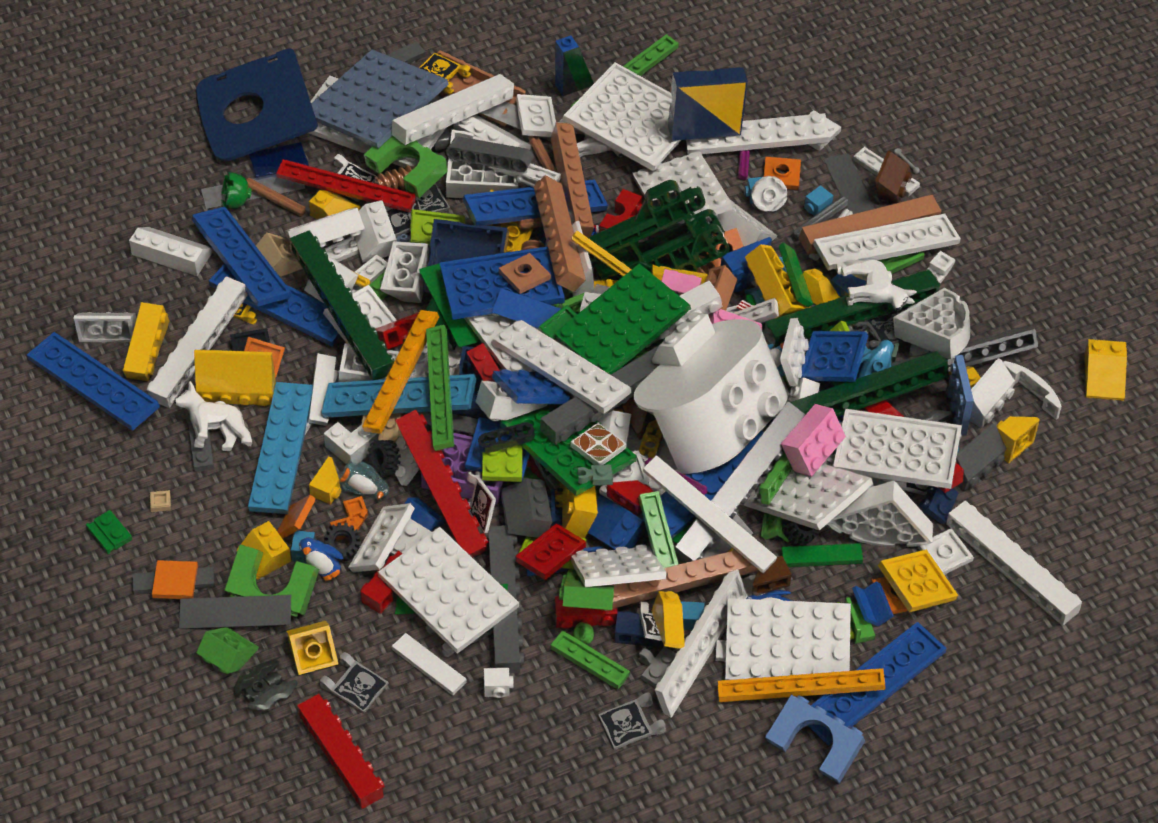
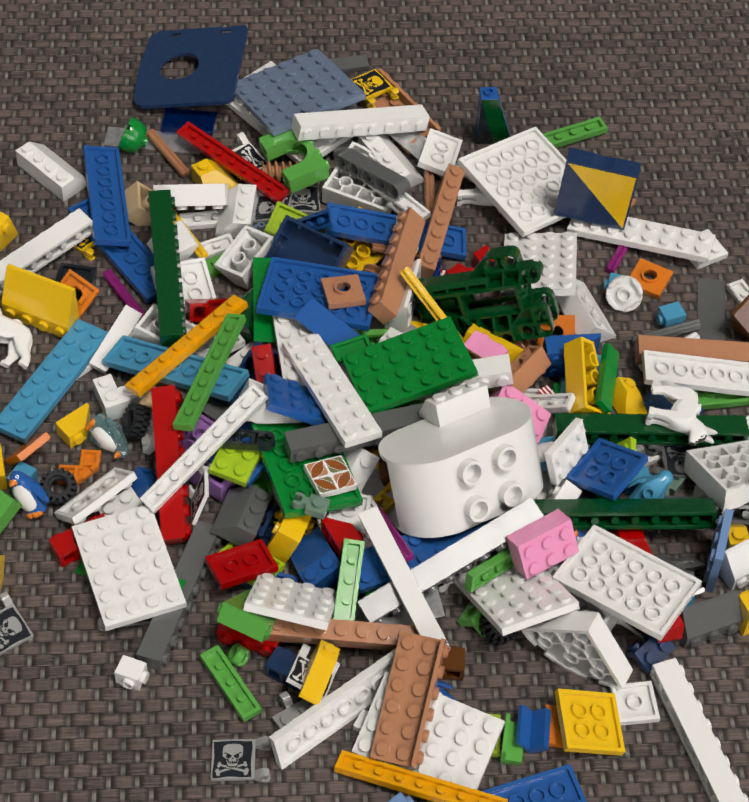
camera: 20 degrees right, 0 degrees up
white tile [392,633,467,696] -> none
dark azure brick [681,602,704,630] -> none
green tile [781,543,863,567] -> none
none -> magenta axle [103,269,145,322]
none -> white tile [139,383,268,513]
none -> blue slope [296,207,340,231]
none -> nougat bracket [370,631,450,769]

